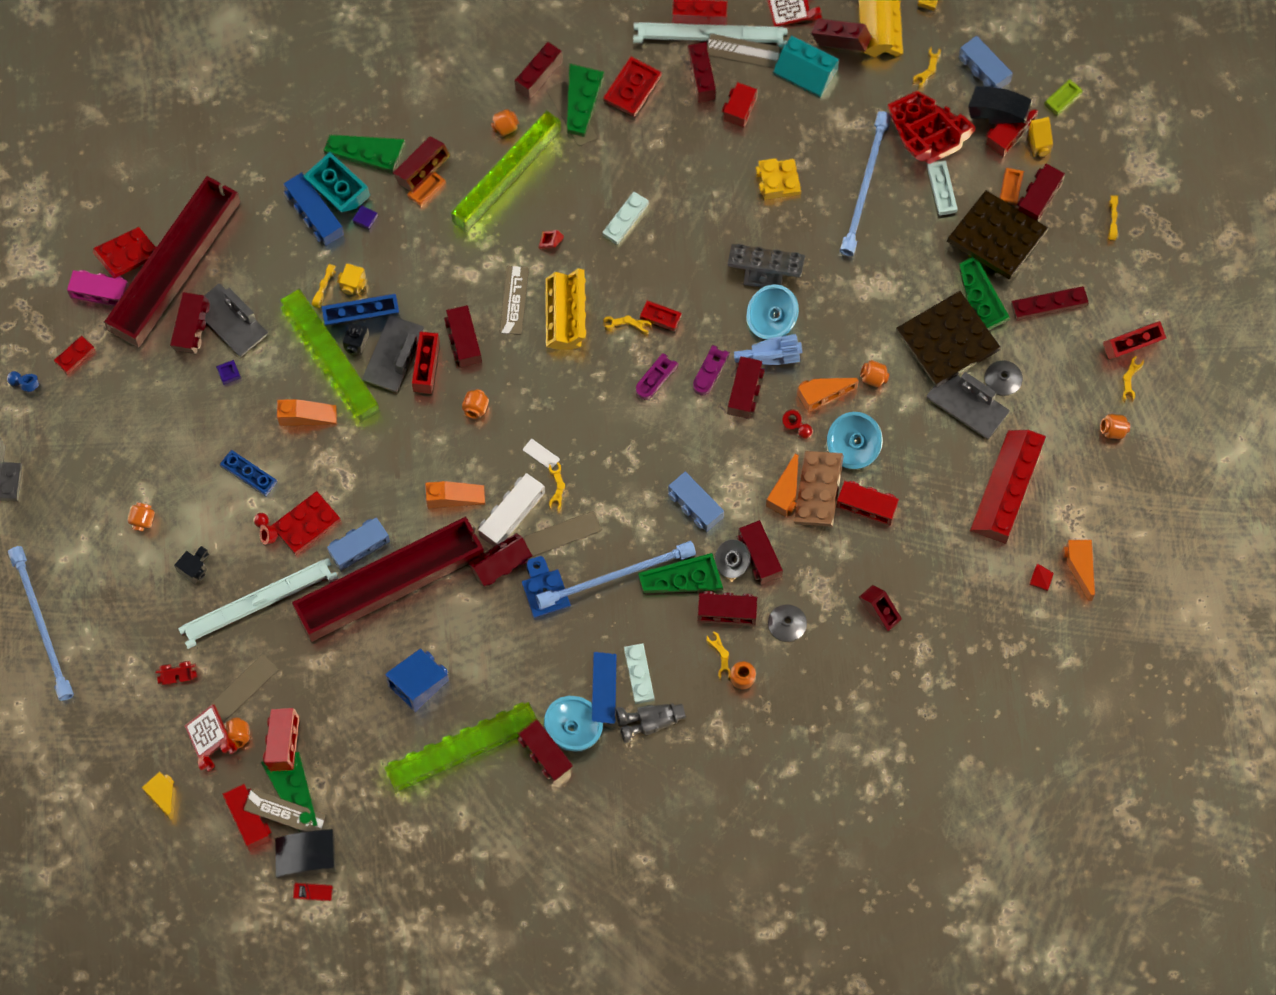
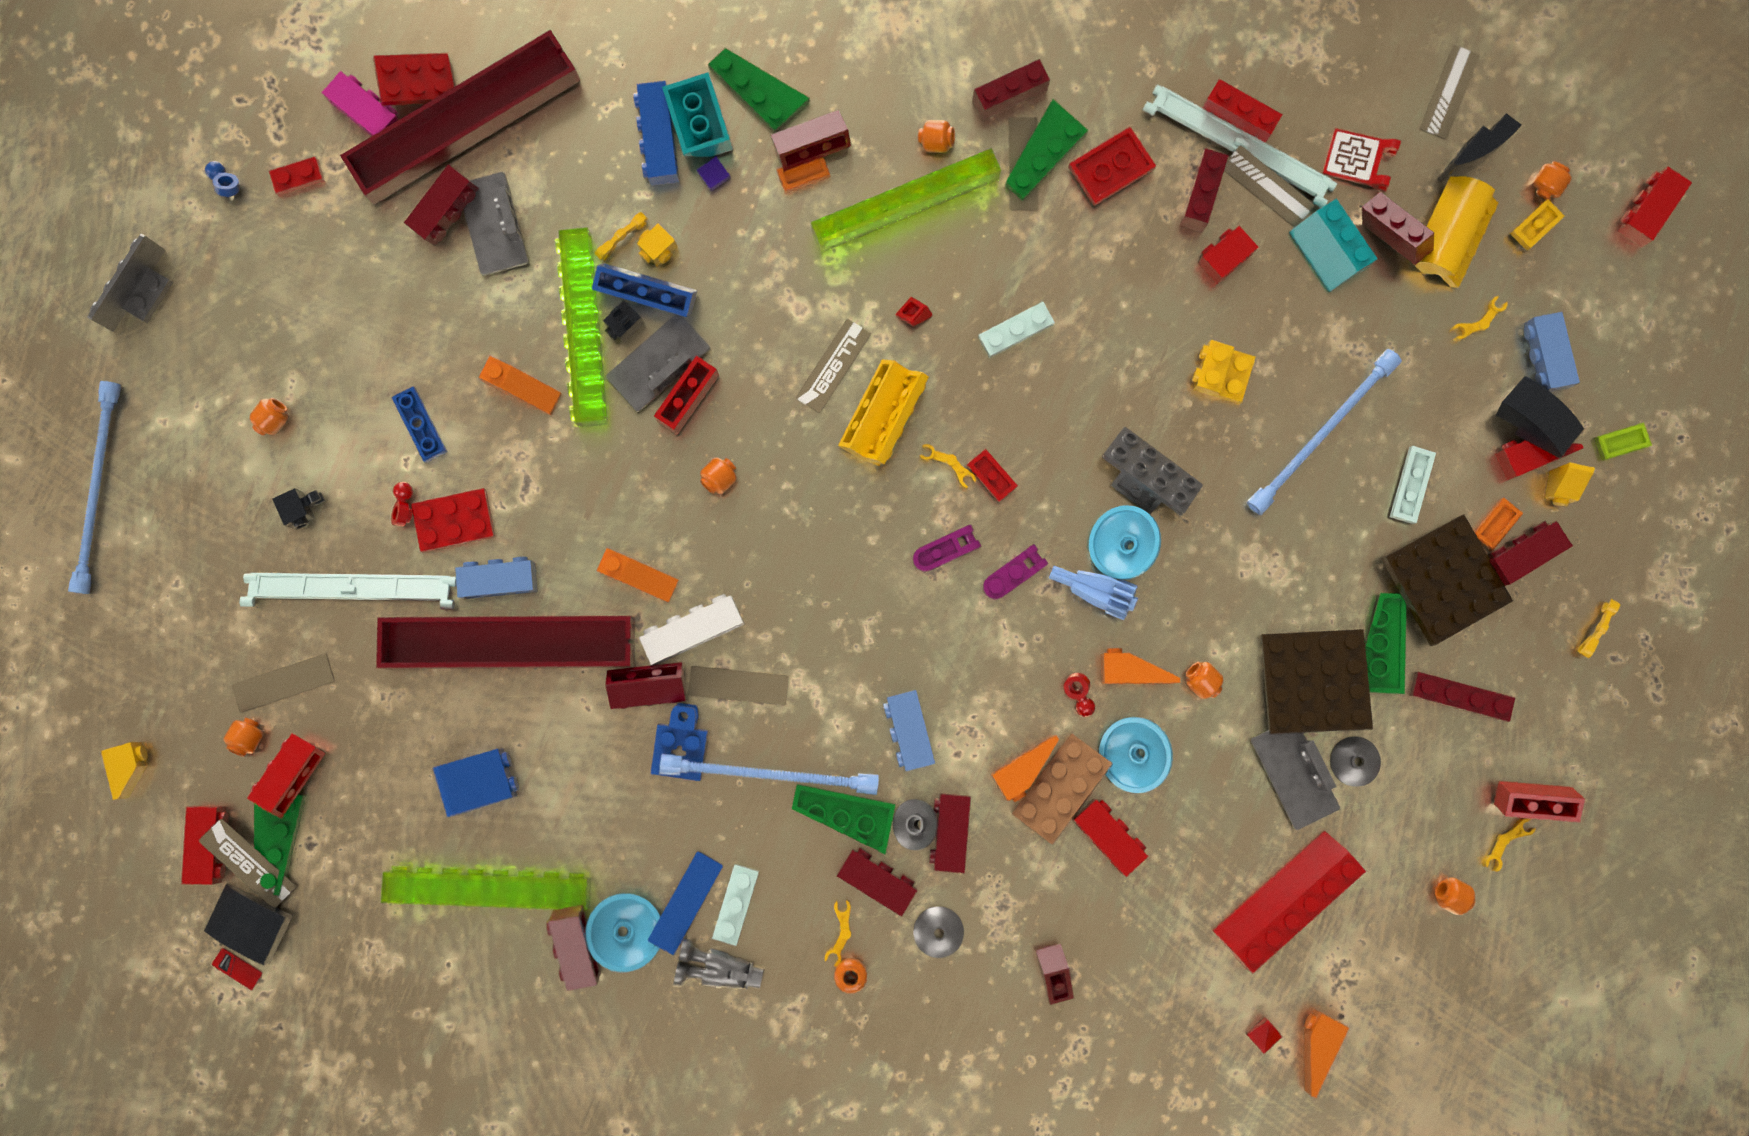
camera: 25 degrees right, 15 degrees up
red hinge [155,661,197,685] -> none
flag [185,704,237,771] -> none
dark purple tile [216,360,241,385] -> none
dark red brick [444,305,482,368] -> none
white sticker [523,439,560,469] -> none
yellow piece [549,462,565,511] -> none
dark red brick [727,356,765,419] -> none
red wedge [887,91,976,164] -> none

